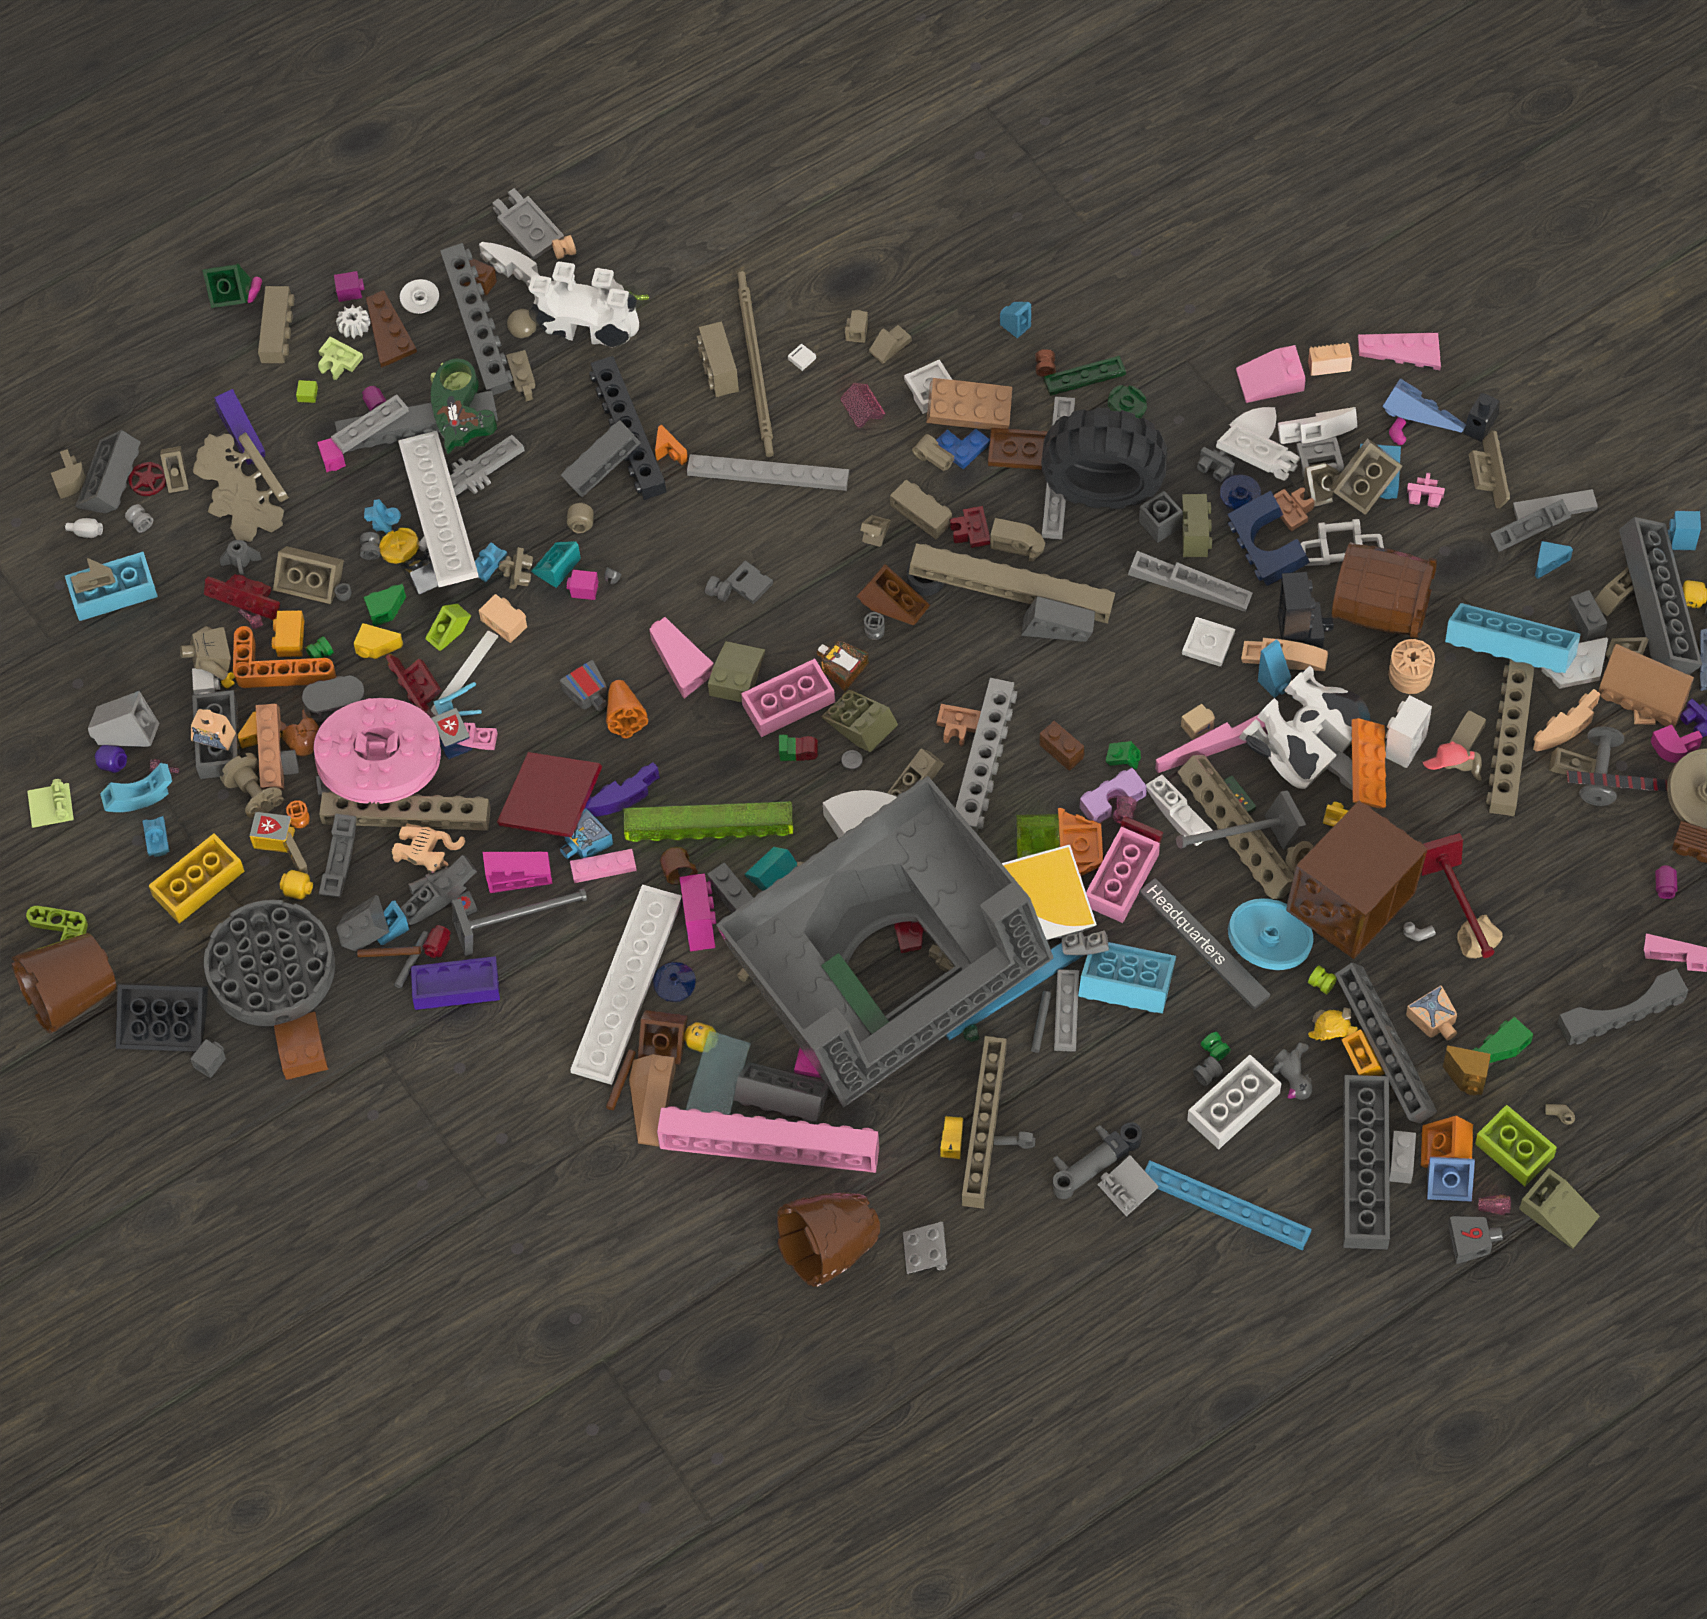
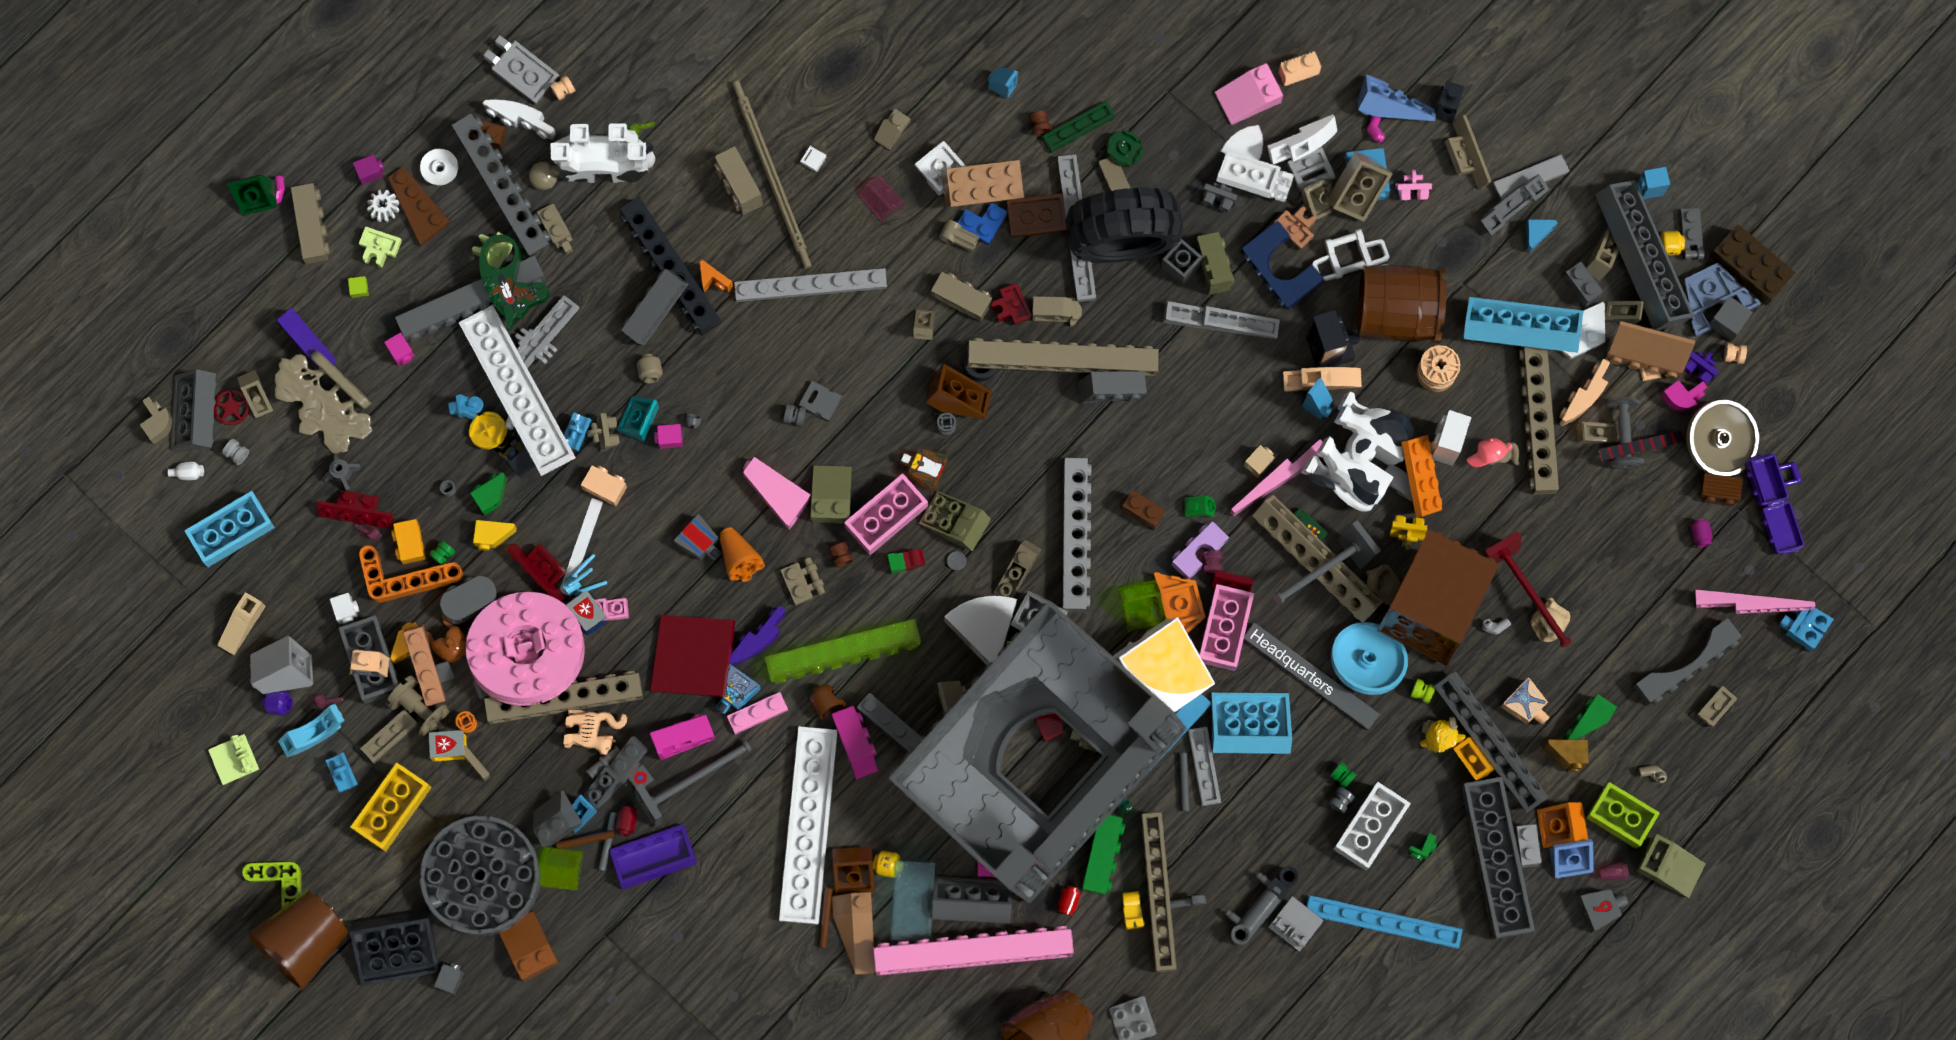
camera: 20 degrees left, 15 degrees up
dark tan slope [71,558,116,594] -> none
dark tan torso [180,626,235,688] -> none
dark tan slope [273,546,344,604] -> none
yellow head [280,870,313,900] -> none
dark grey slope [319,814,357,898] -> none
light grey tile [331,394,409,454] -> none
dark grey wheel [360,532,380,560] -> none
magenta brick [362,386,387,411] -> none
lime slope [425,604,471,651] -> none
clear blue dish [653,962,696,1002] -> none
teal slope [745,847,797,891] -> none
dark green tile [821,953,889,1035] -> none
dark tan brick [845,310,868,343] -> none
nougat plate [937,704,981,746] -> none
light grey slope [1061,930,1109,955] -> none
white slope [1146,775,1213,846] -> none
white plate [1182,617,1235,667] -> none
clear blue dish [1220,475,1261,510] -> none
dark grey animal [1272,1042,1312,1100] -> none
bright pink wing [1358,333,1441,370] -> none
dark tan slope [1449,710,1486,751] -> none
none -> tan slope [218,592,266,655]
none -> dark tan plate [360,709,418,764]
none -> clear neon green slope [539,847,583,891]
none -> dark tan plate [781,558,826,606]
none -> copper wheel [829,542,853,568]
none -> red brick [1057,886,1081,916]
none -> green brick [1082,815,1125,896]
none -> green bracket [1407,833,1437,861]
none -> dark tan plate [1697,686,1738,728]

